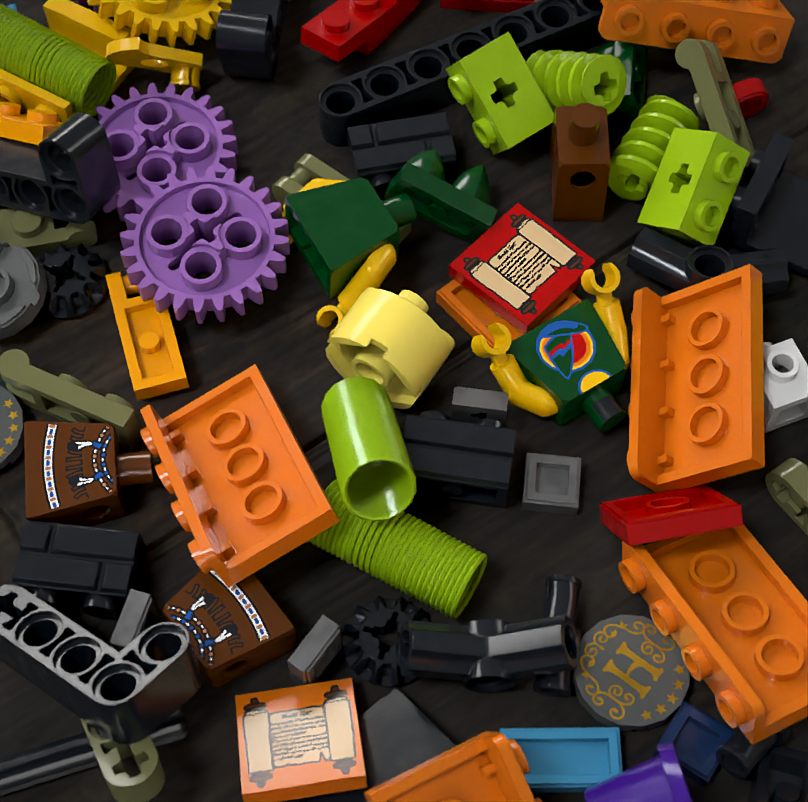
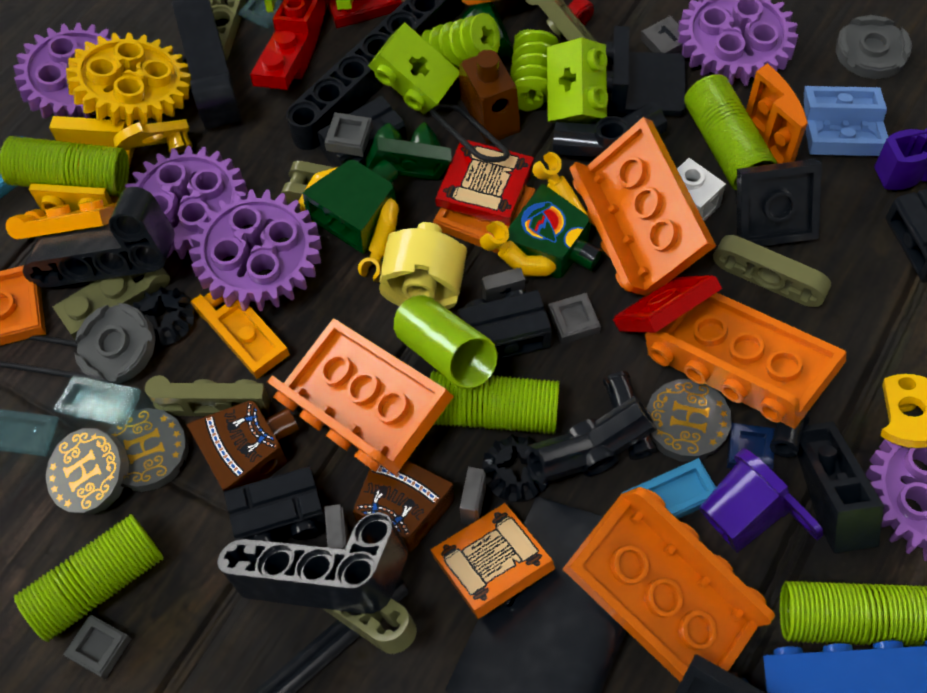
camera: 20 degrees left, 0 degrees up
none -> dark grey tile [324,112,373,157]
none -> black piece [430,103,510,163]

